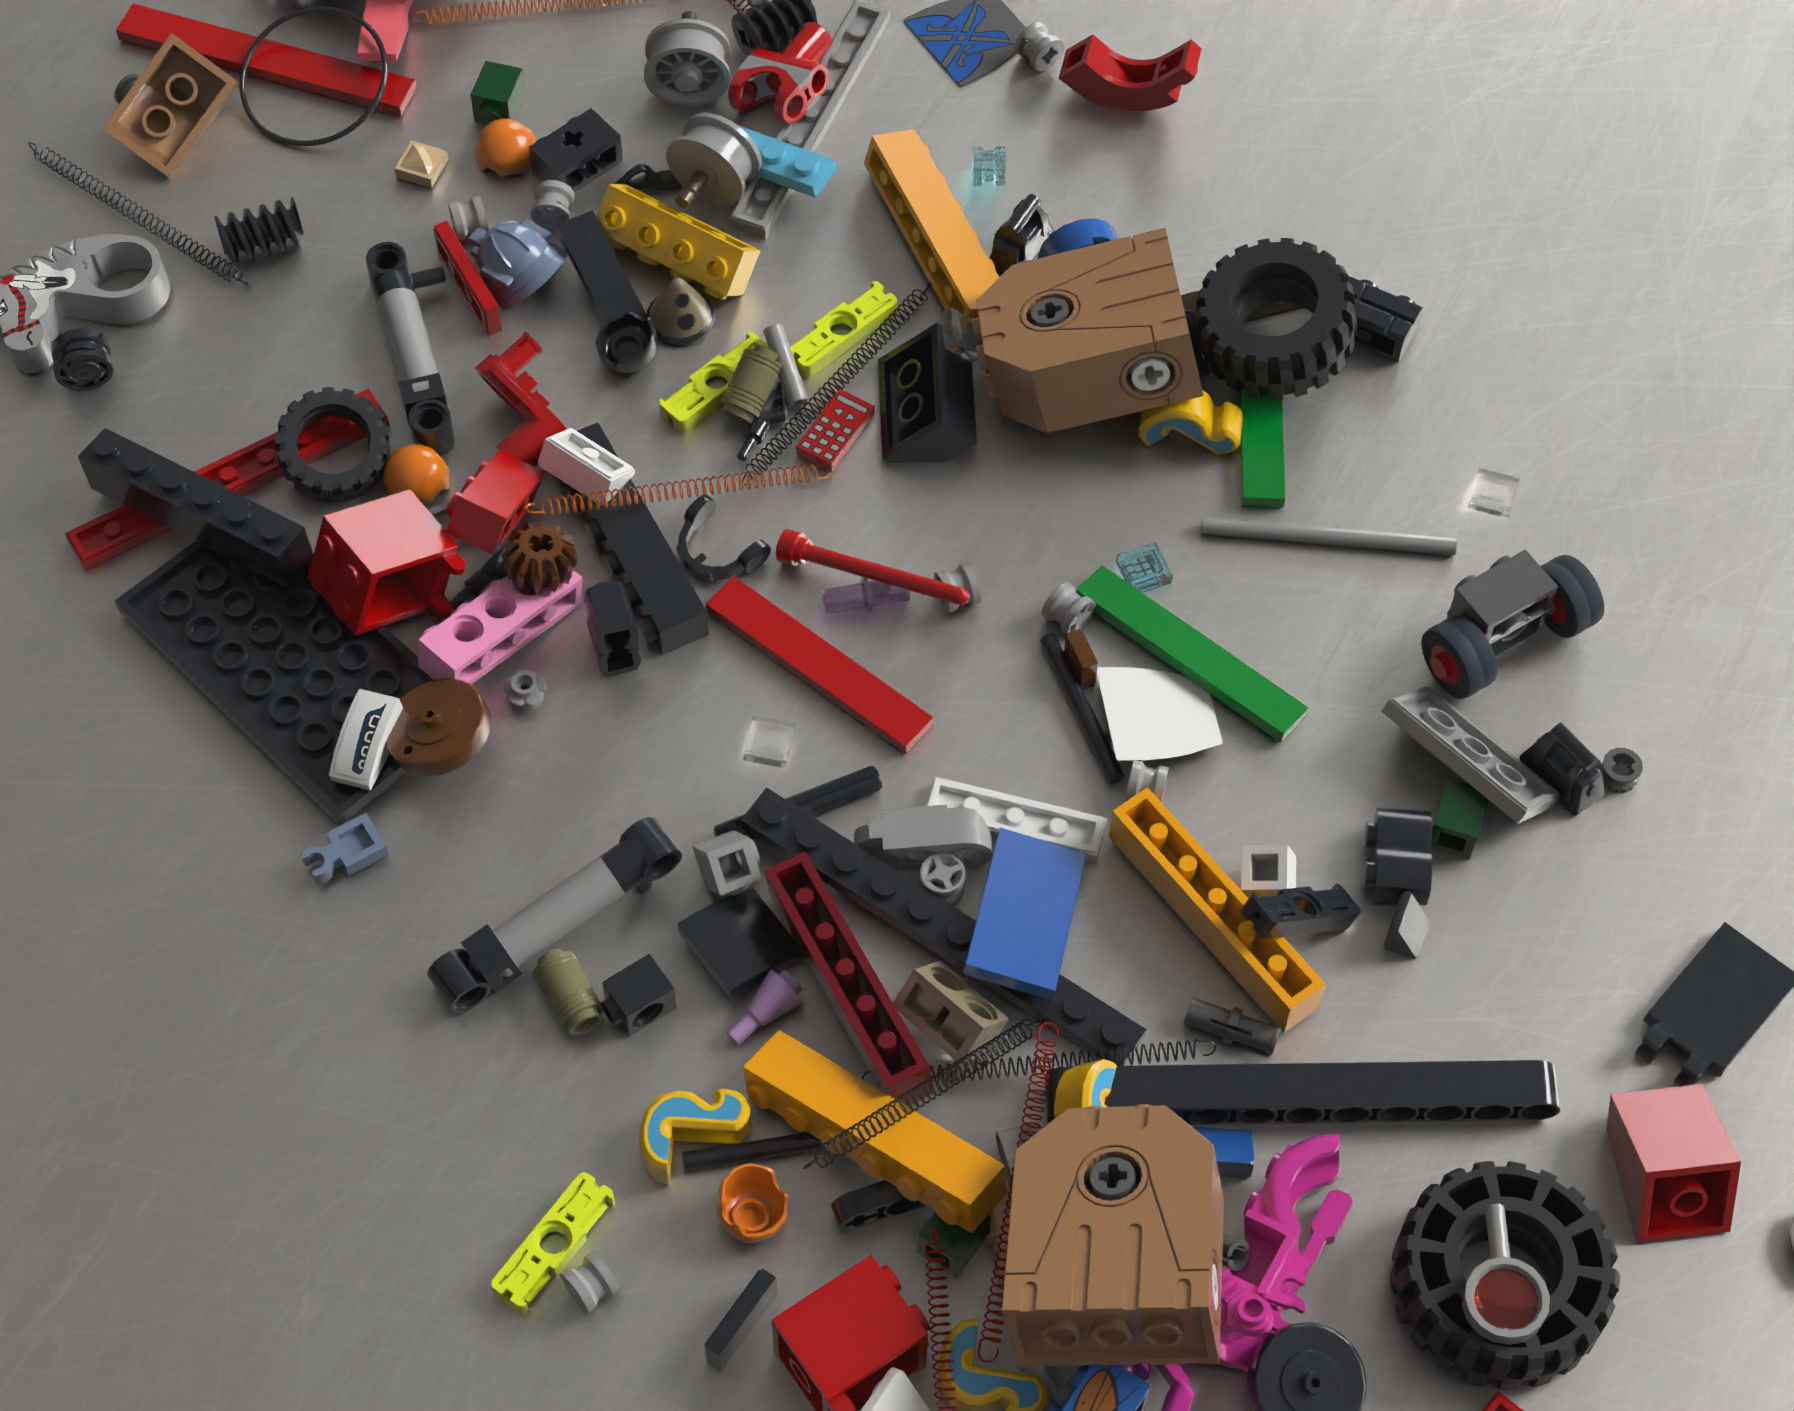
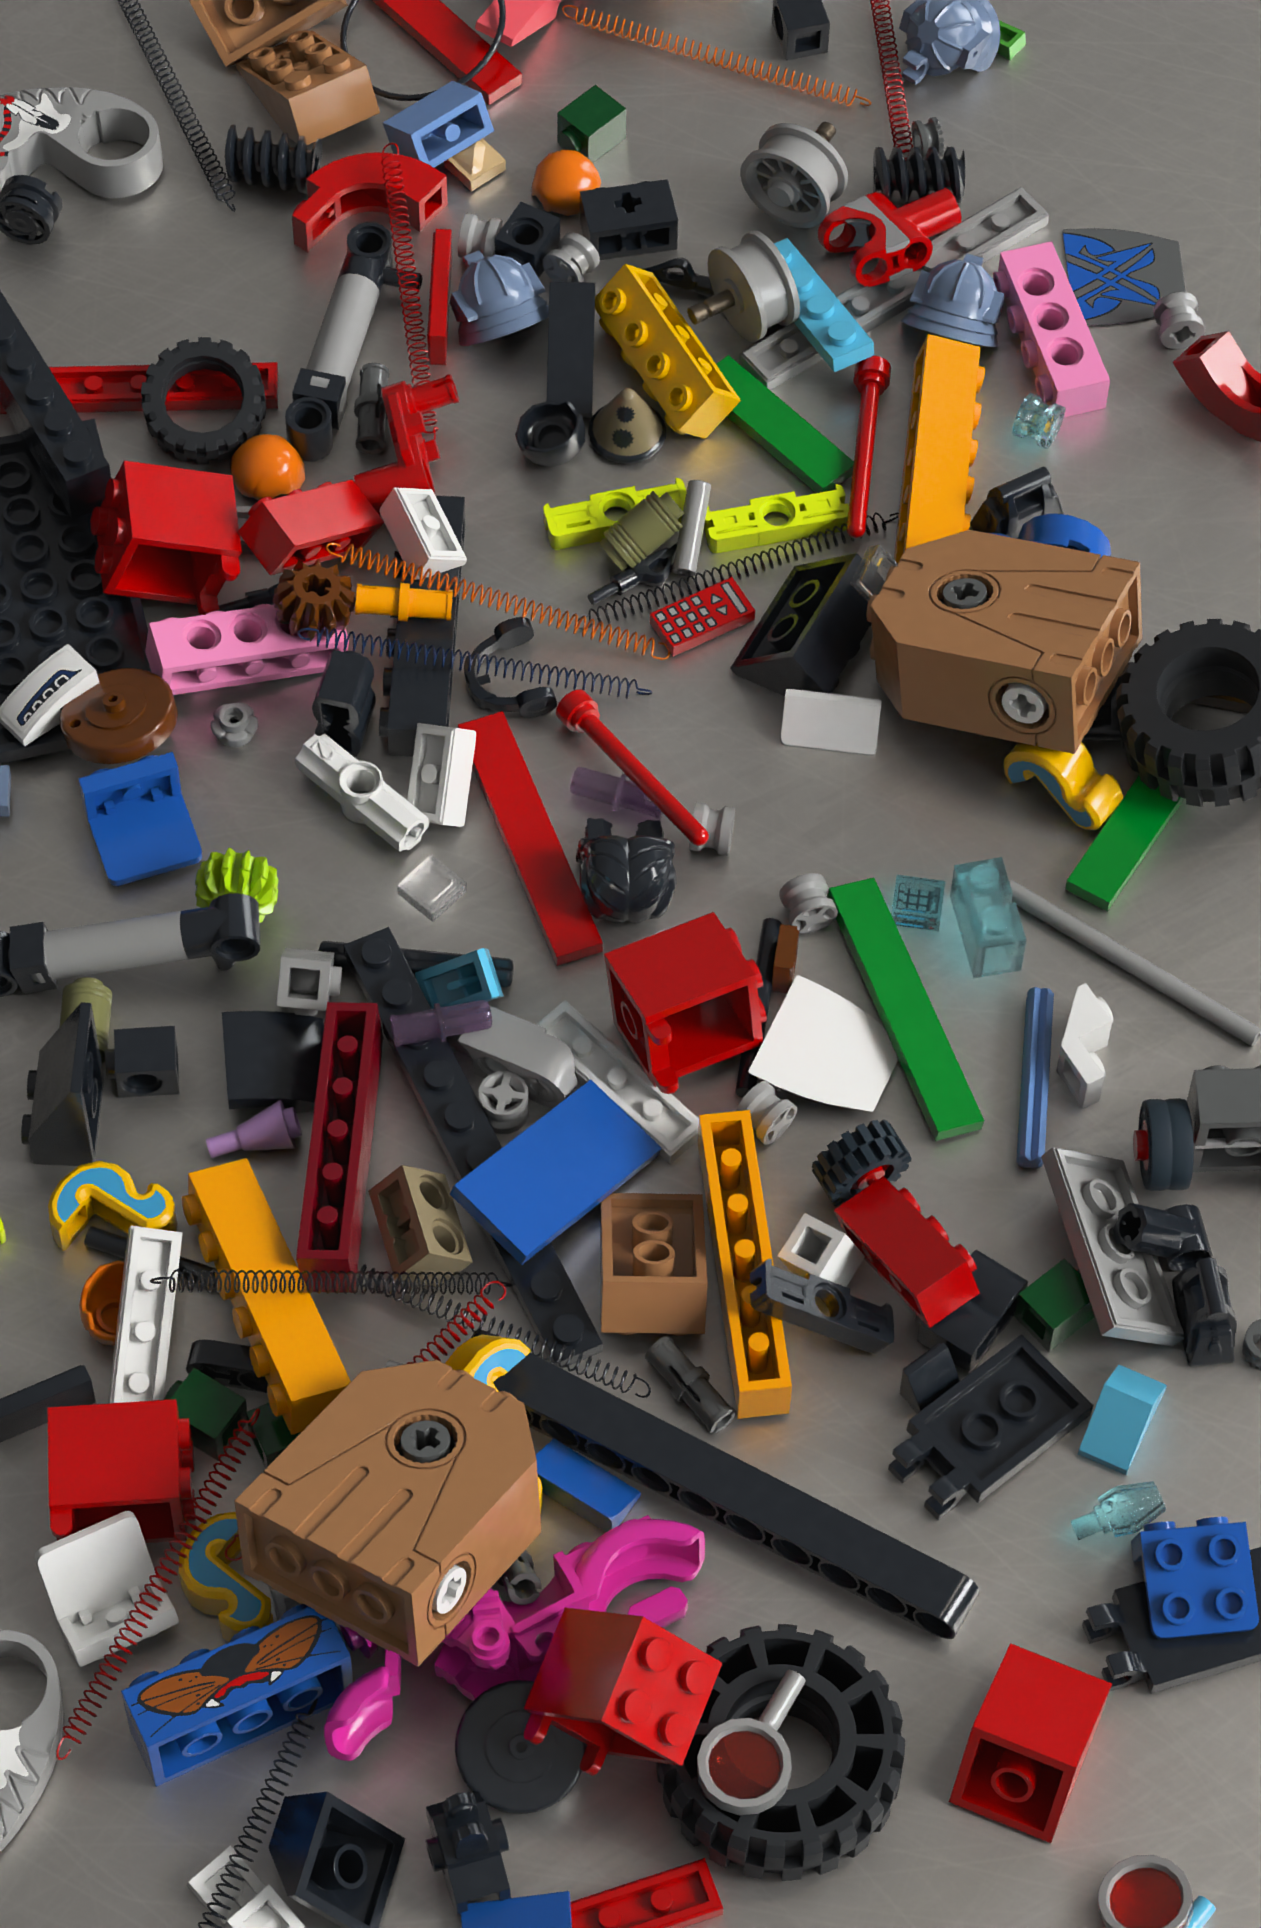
camera: 30 degrees right, 0 degrees up
none -> black slope [21,1002,104,1166]
none -> blue bracket [78,752,202,886]
none -> white tile [108,1225,182,1403]
none -> dark green brick [164,1368,247,1461]
none -> lime gear [195,848,279,923]
none -> medium nougat slope [236,30,380,145]
none -> red arch [292,152,448,253]
none -> white piece [295,733,429,852]
none -> dark blue piece [298,626,653,699]
none -> dark grey pin [354,363,389,454]
none -> light orange pin [355,583,453,622]
none -> red piece [381,142,439,442]
none -> medium blue brick [383,81,494,167]
none -> clear purple axle [390,1000,492,1047]
none -> white slope [407,723,476,827]
none -> medium azure slope [415,948,504,1018]
none -> black brick [495,202,560,278]
none -> red container [523,1607,722,1776]
none -> black hair [576,818,677,924]
none -> medium nougat slope [600,1193,708,1336]
none -> red container [604,912,767,1094]
none -> green tile [716,355,854,493]
none -> white slope [781,689,882,755]
none -> black wheel [812,1120,912,1207]
none -> red brick [834,1176,980,1328]
none -> red piece [847,355,891,538]
none -> black tile [888,1334,1094,1520]
none -> sand blue helmet [901,253,1004,347]
none -> clear light blue piece [950,857,1026,979]
none -> bright pink brick [993,241,1110,420]
none -> medium blue axle [1016,987,1054,1169]
none -> white slope [1056,983,1113,1109]
none -> clear light blue piece [1070,1481,1166,1540]
none -> medium azure slope [1078,1365,1167,1475]
none -> black piece [1113,1203,1213,1271]
none -> blue bracket [1131,1516,1259,1639]

